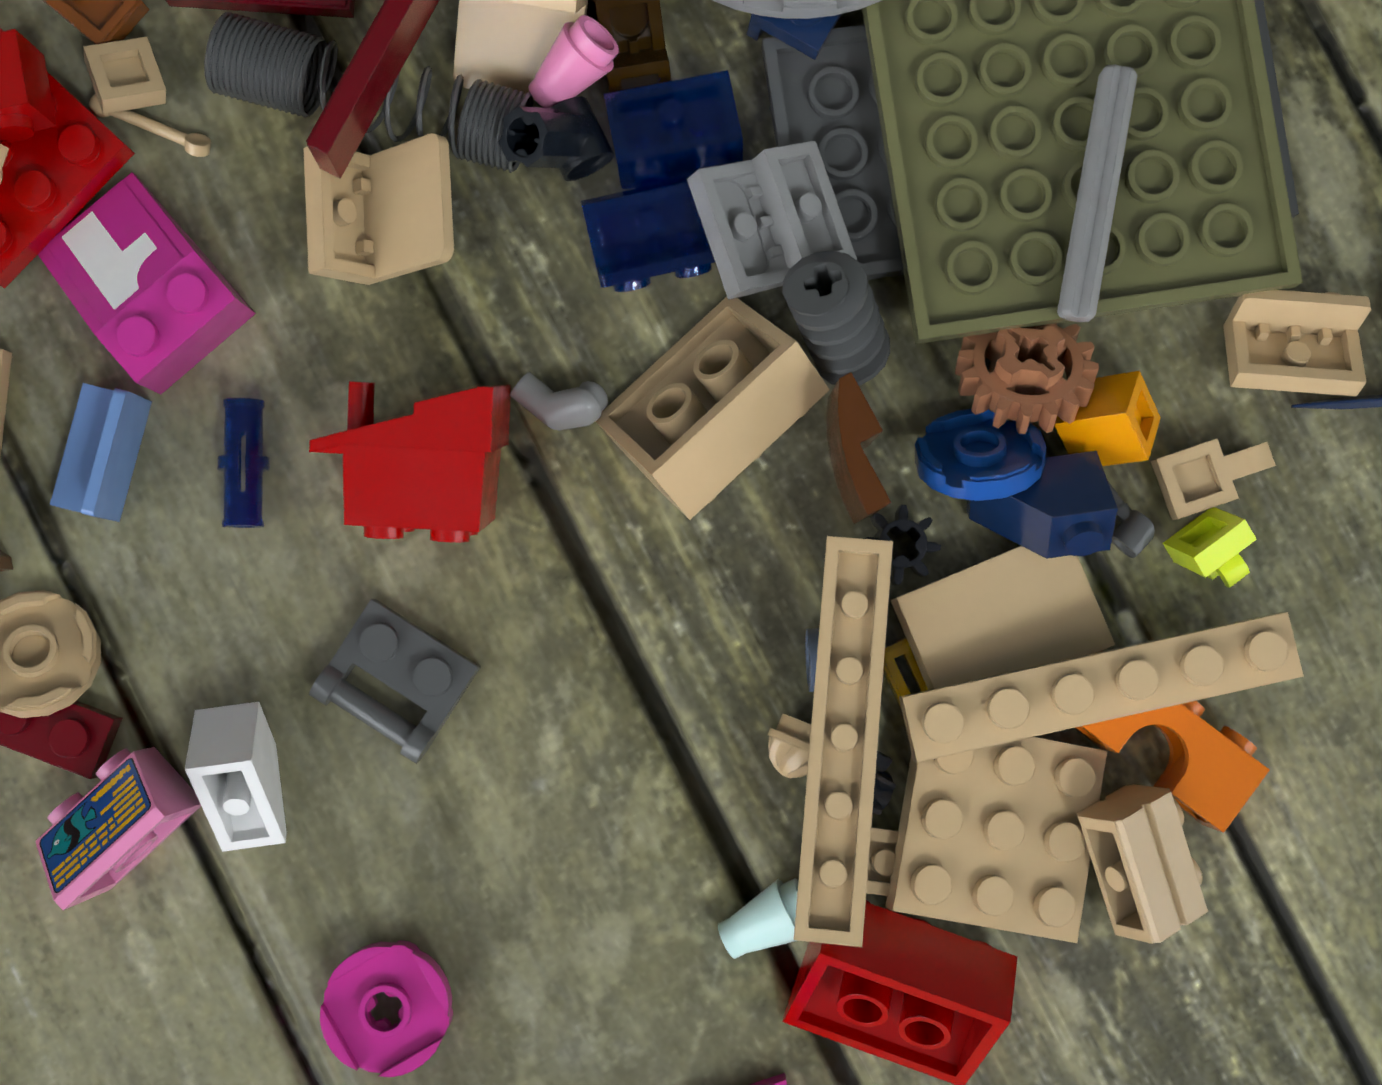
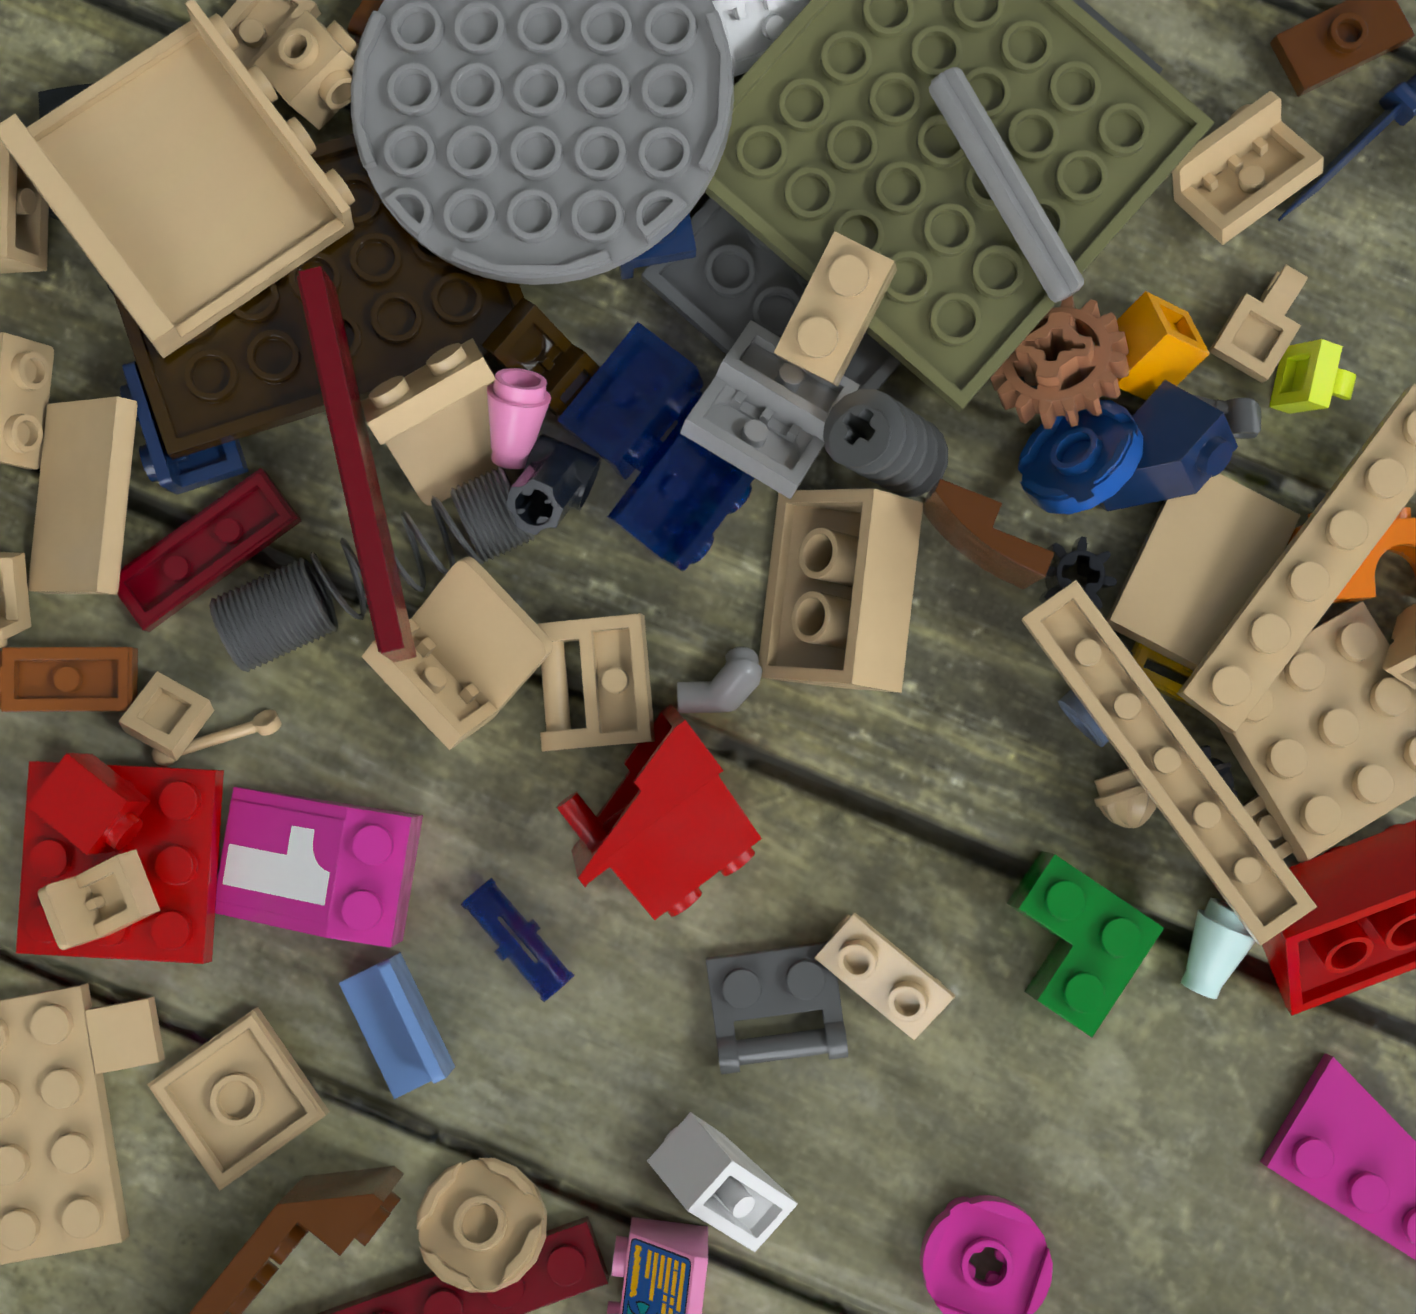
camera: 40 degrees left, 0 degrees up
none -> tan plate [537,613,655,752]
none -> tan brick [774,231,897,387]
none -> tan hinge [814,912,955,1040]
none -> green brick [1007,851,1164,1038]

